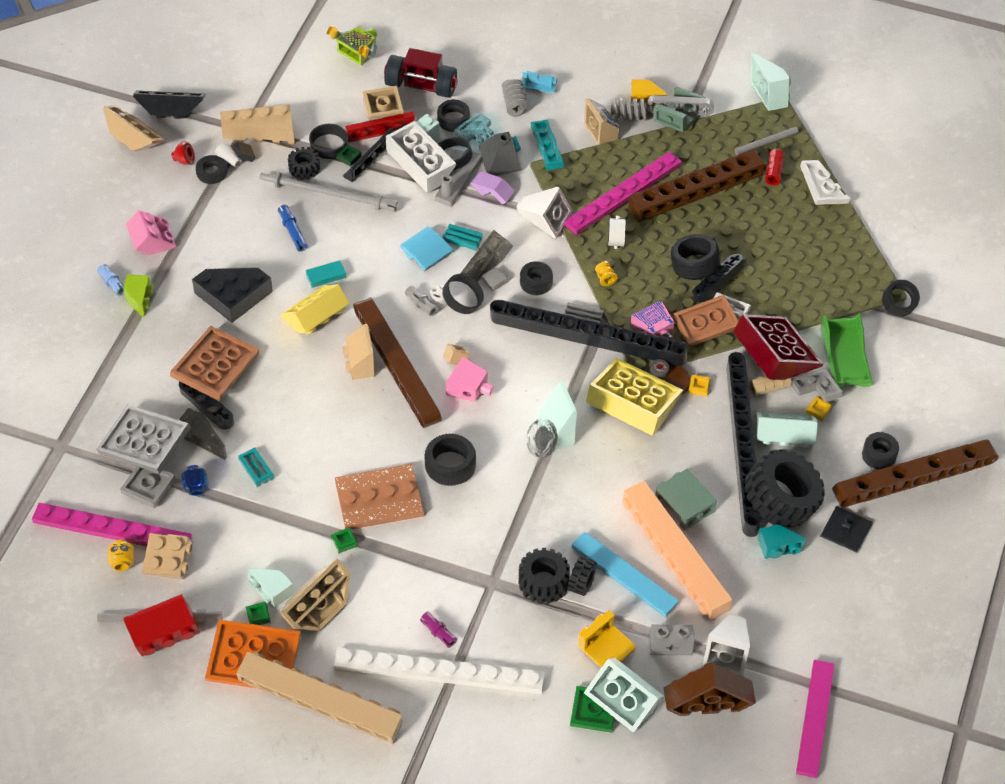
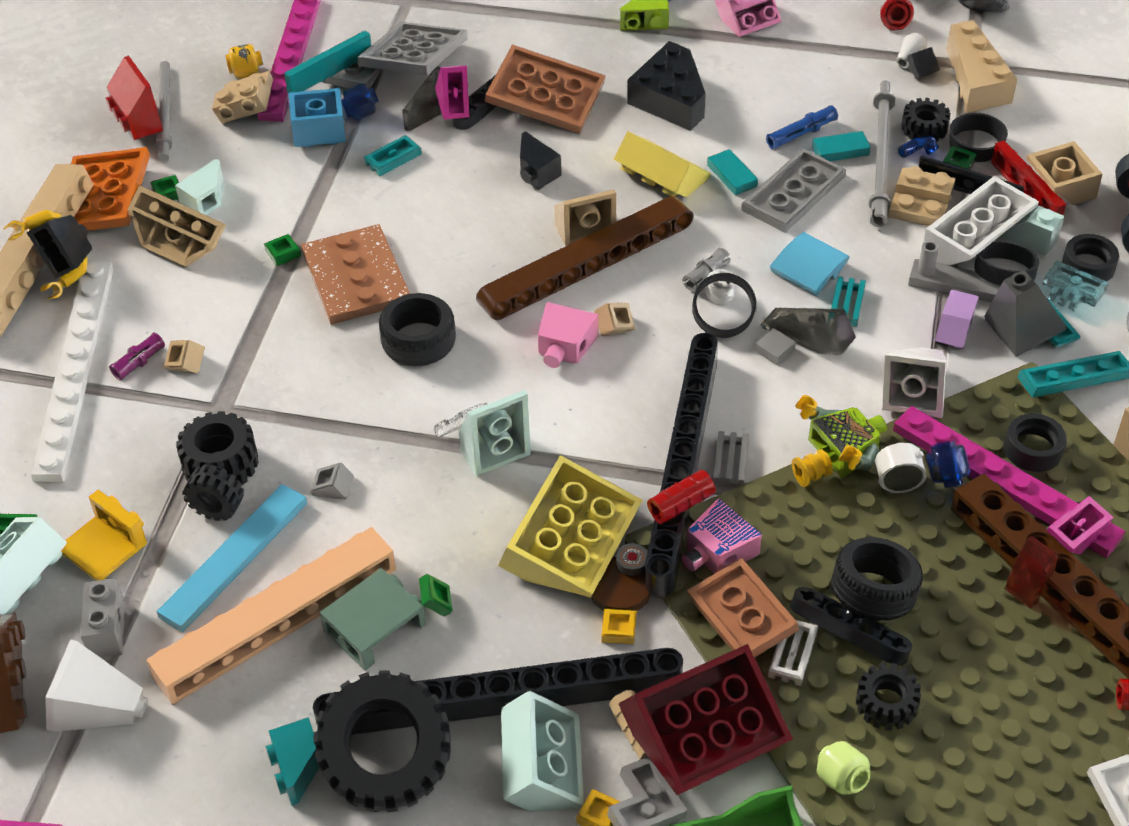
camera: 85 degrees right, 5 degrees down
black tyre [195,155,228,184] -> none
black tyre [520,261,553,296] -> none
none -> black torso [3,210,92,300]
none -> tan slope [164,340,205,373]
none -> teal tile [284,30,372,94]
none -> dark azure slope [289,88,346,147]
none -> light grey slope [310,462,354,499]
none -> green tile [419,574,453,617]
none -> dark pink slope [435,65,469,120]
none -> black slope [520,131,562,190]
none -> red axle [647,469,716,524]
none -> light grey tile [741,148,846,233]
none -> torso [795,395,887,478]
none -> teal tile [812,131,871,161]
none -> yellowish green head [817,741,871,795]
none -> black tyre [856,663,921,731]
none -> tan plate [888,166,955,226]
none -> clear blue arm [898,136,939,158]
none -> clear blue head [925,440,971,488]
none -> black tyre [1004,413,1067,472]
none -> clear red slope [1005,536,1059,609]
none -> dark pink slope [1046,496,1114,555]

